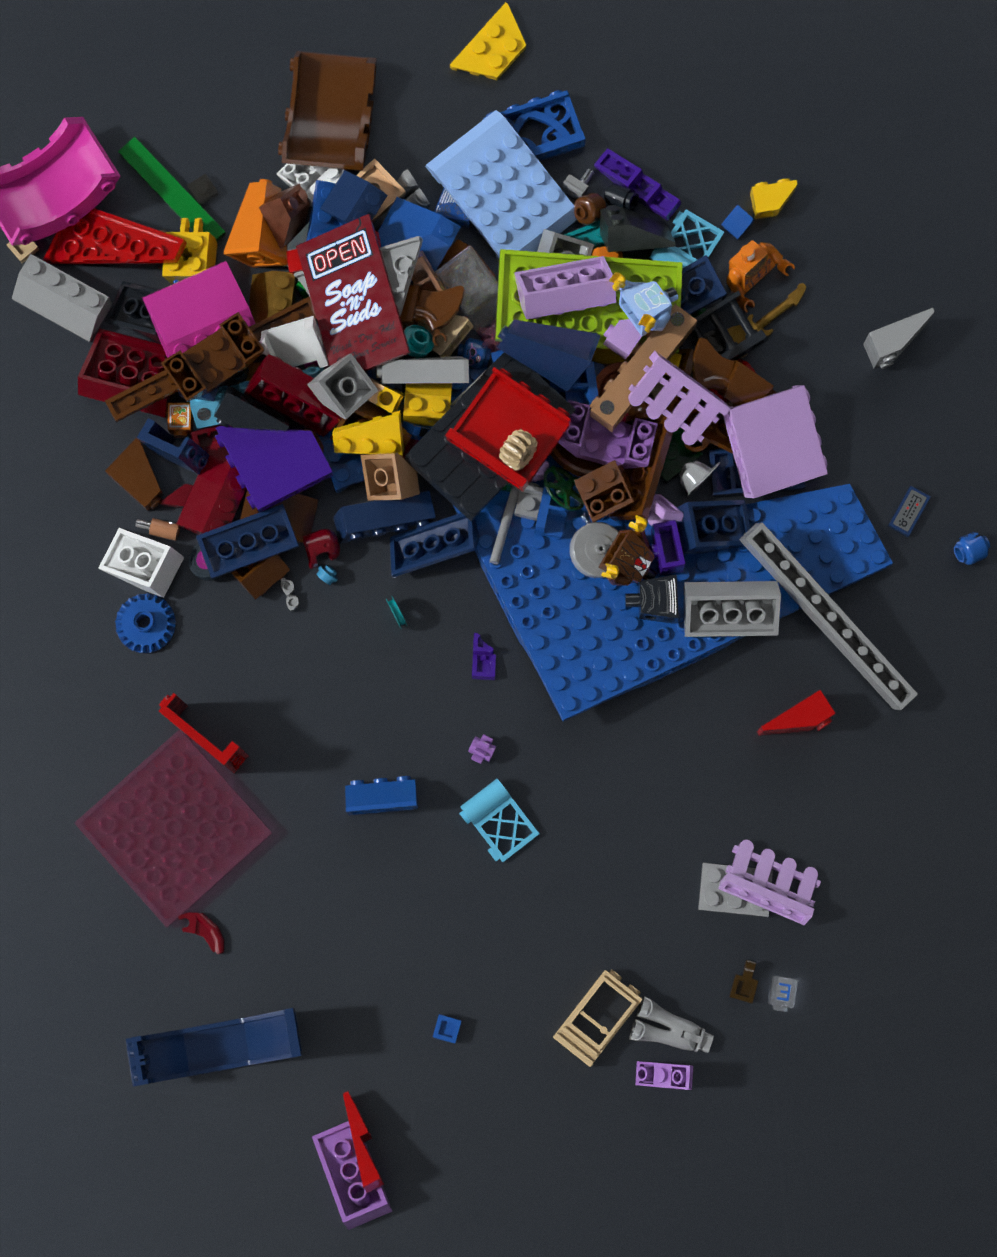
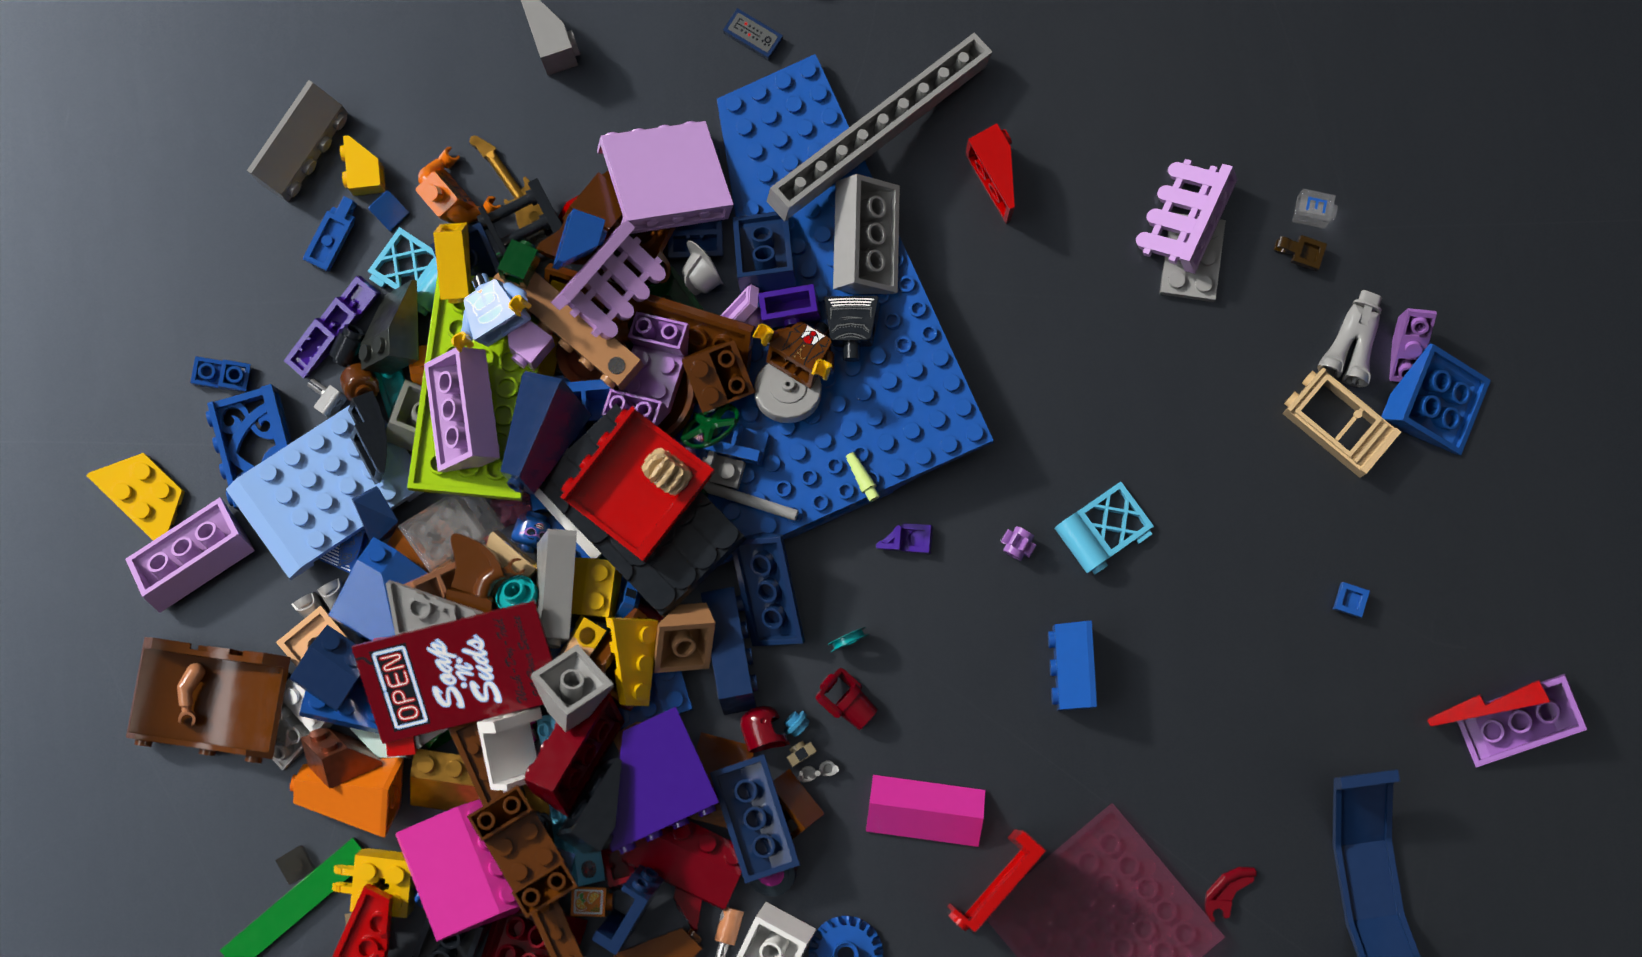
camera: 85 degrees left, 0 degrees up
none -> lavender slope [125,497,255,613]
none -> nougat arm [177,663,205,726]
none -> blue slope [190,356,251,392]
none -> light grey slope [247,80,348,202]
none -> blue hinge [303,196,357,272]
none -> black slope [348,391,387,485]
none -> dark blue slope [352,486,399,541]
none -> yellow slope [433,222,472,303]
none -> dark green brick [497,239,540,289]
none -> blue slope [552,208,607,270]
none -> dark tan plate [787,741,817,767]
none -> dark red piece [816,668,878,730]
none -> yellowish green animal [846,452,880,502]
none -> dark pink slope [866,775,985,847]
none -> blue slope [1381,344,1491,455]

